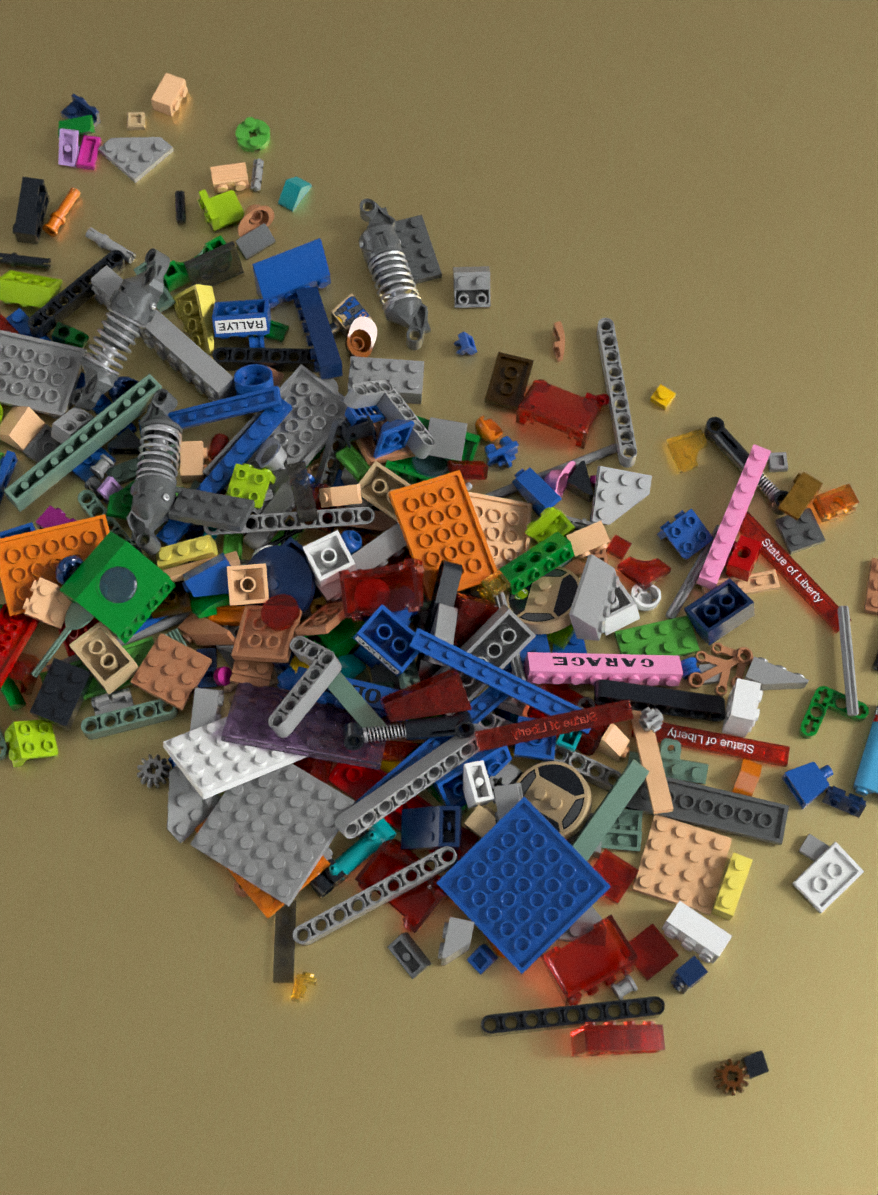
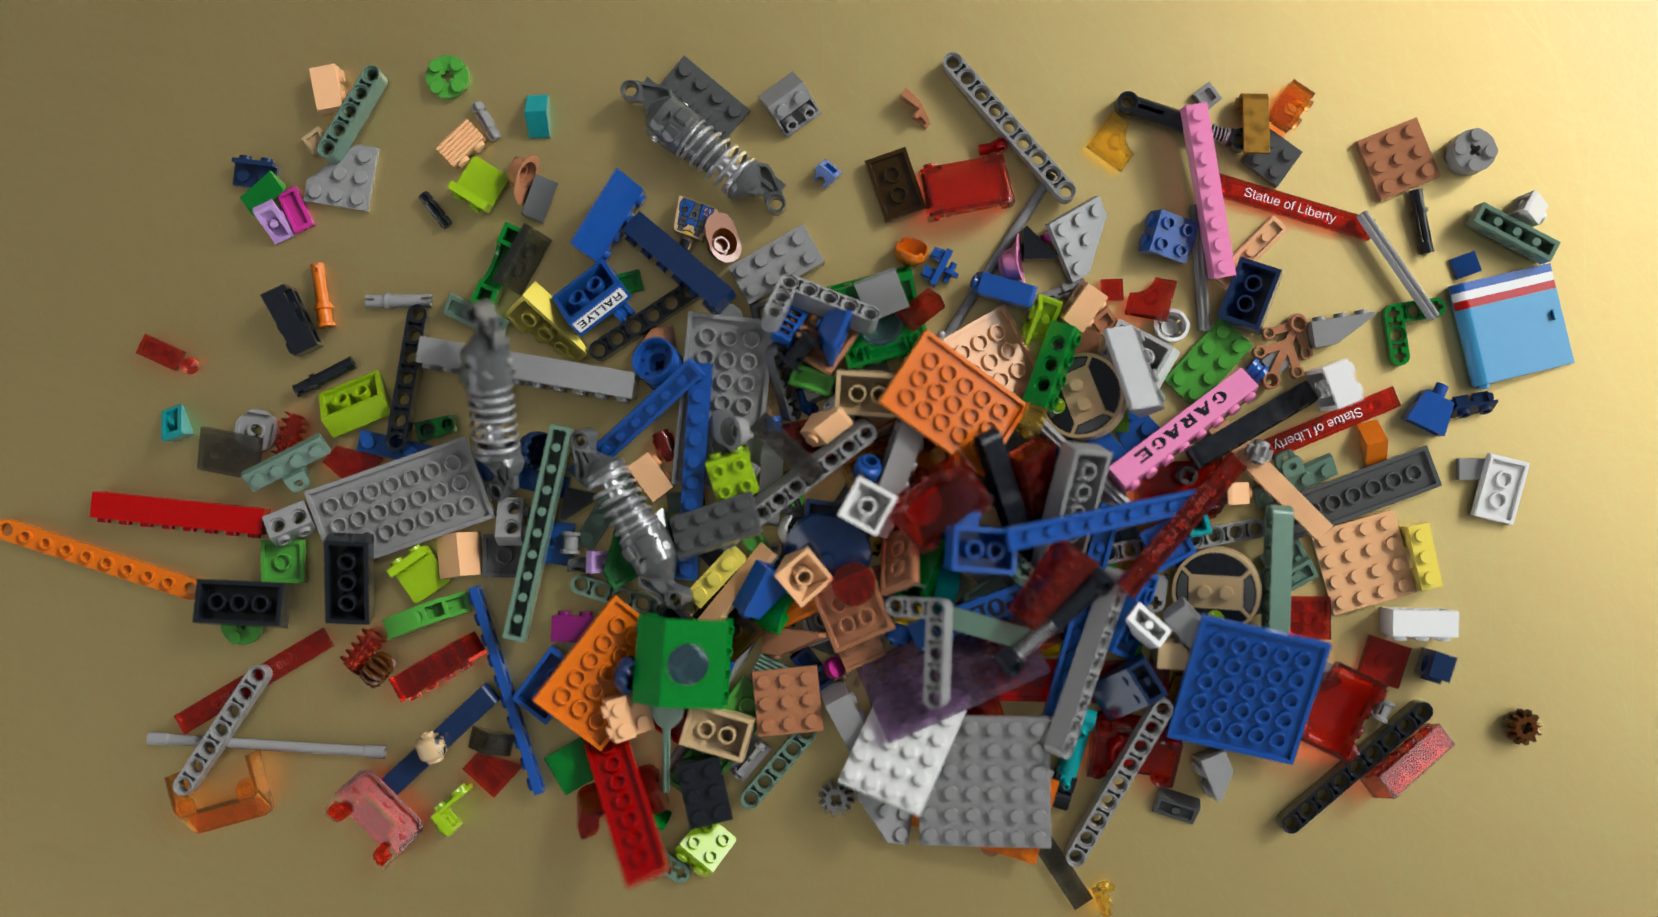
camera: 30 degrees left, 20 degrees up
light grey slope [423,603,458,667] -> none
blue slope [467,943,498,975] -> none
yellow plate [650,384,676,410] -> none
red brick [724,535,762,582] -> none
black slope [741,1050,769,1079] -> none
none -> sand green beam [317,65,388,164]

